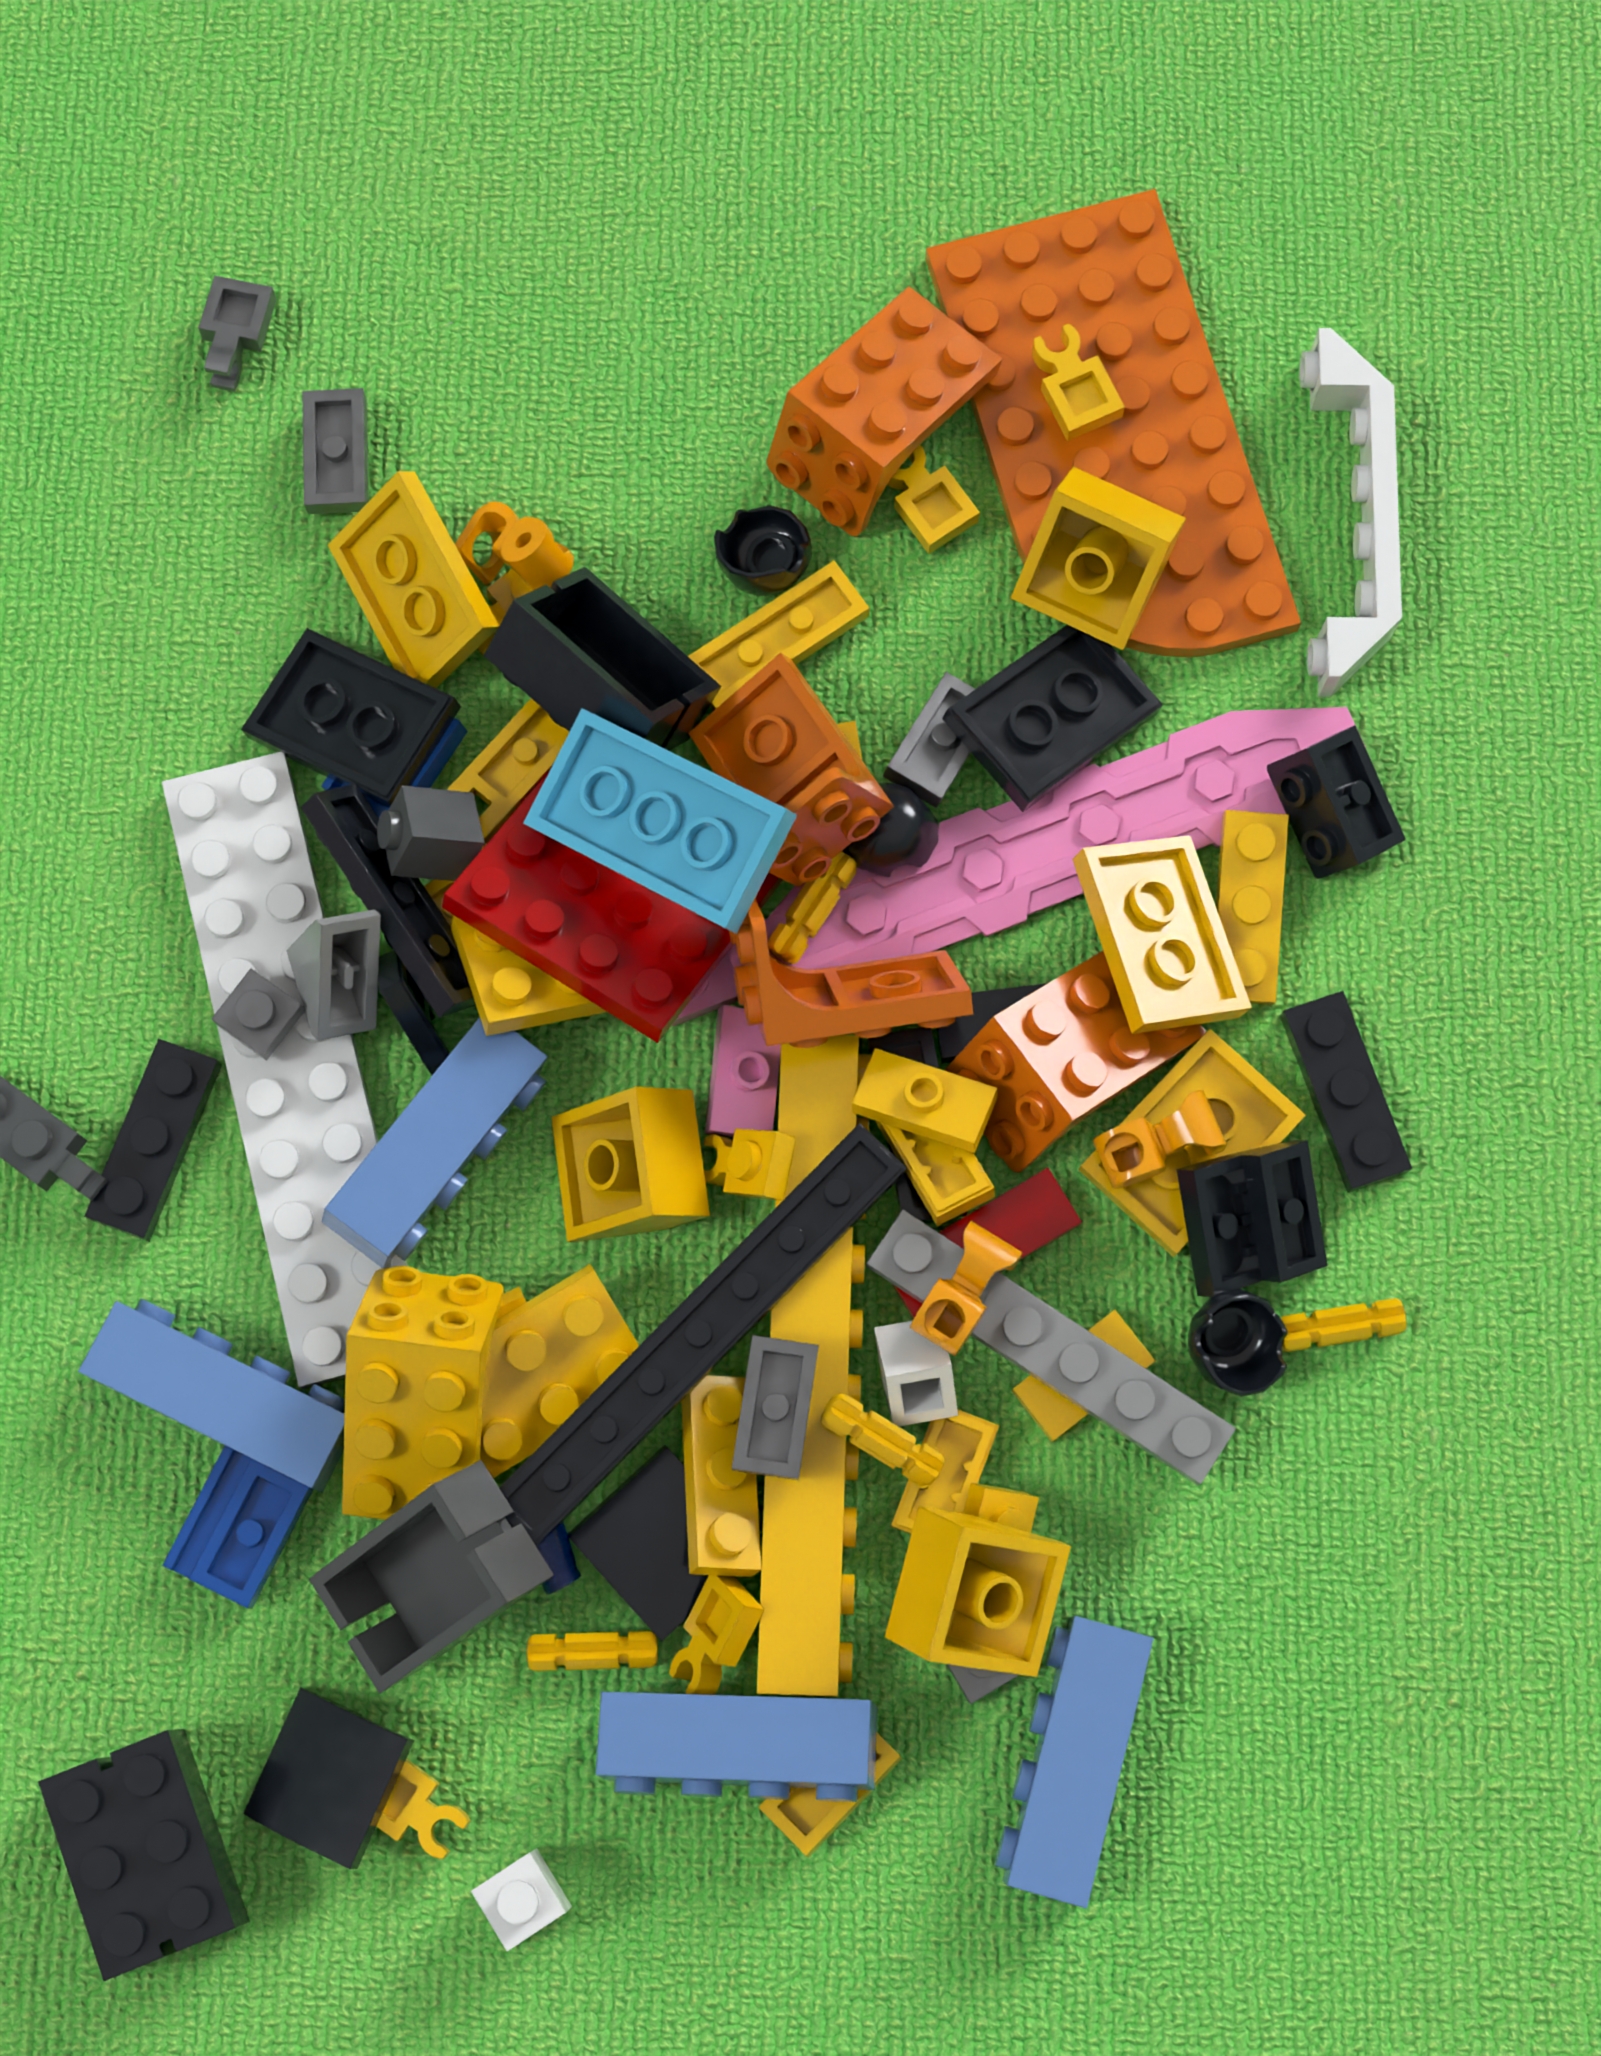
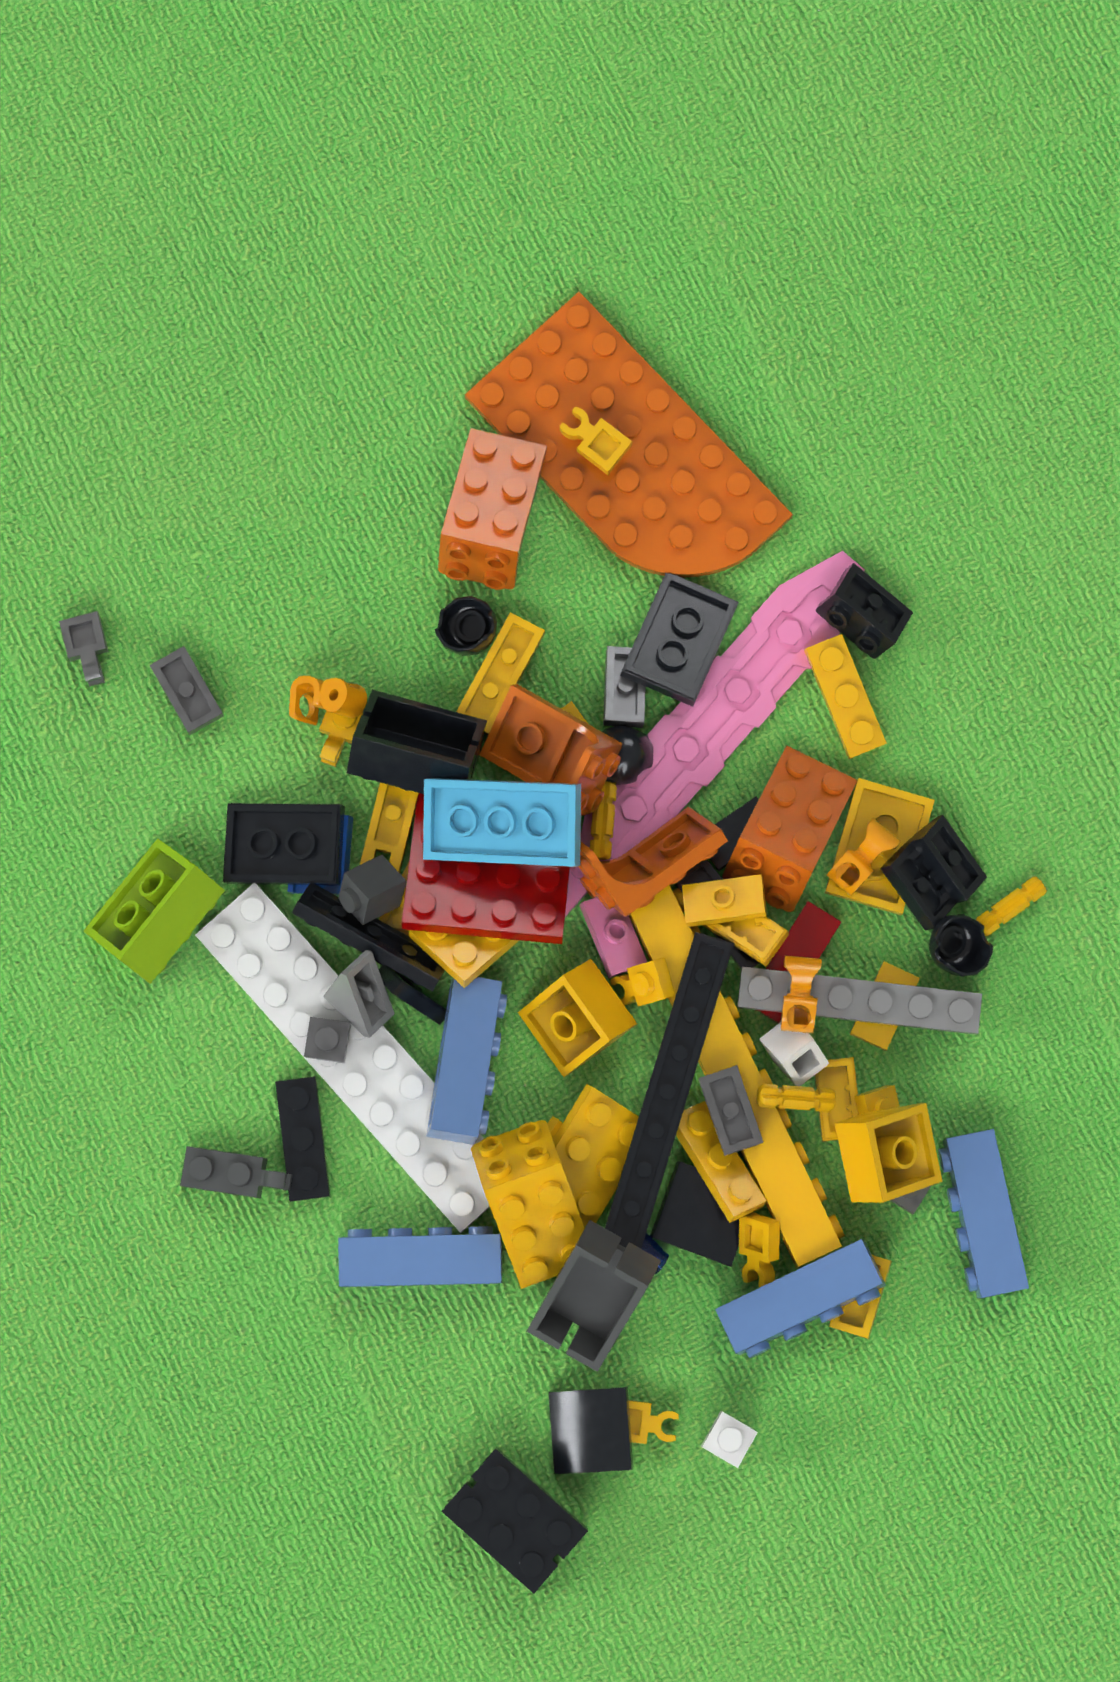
camera: 25 degrees left, 5 degrees up
blue plate [162,1445,314,1609] -> none
yellow plate [328,471,499,688] -> none
yellow axle [527,1631,658,1671] -> none
yellow plate [887,445,980,554] -> none
yellow slope [1011,466,1186,650] -> none
plate [1072,836,1252,1034] -> none
black plate [1280,991,1412,1193] -> none
white slope [1299,328,1402,697] -> none
none -> lime slope [83,838,225,984]

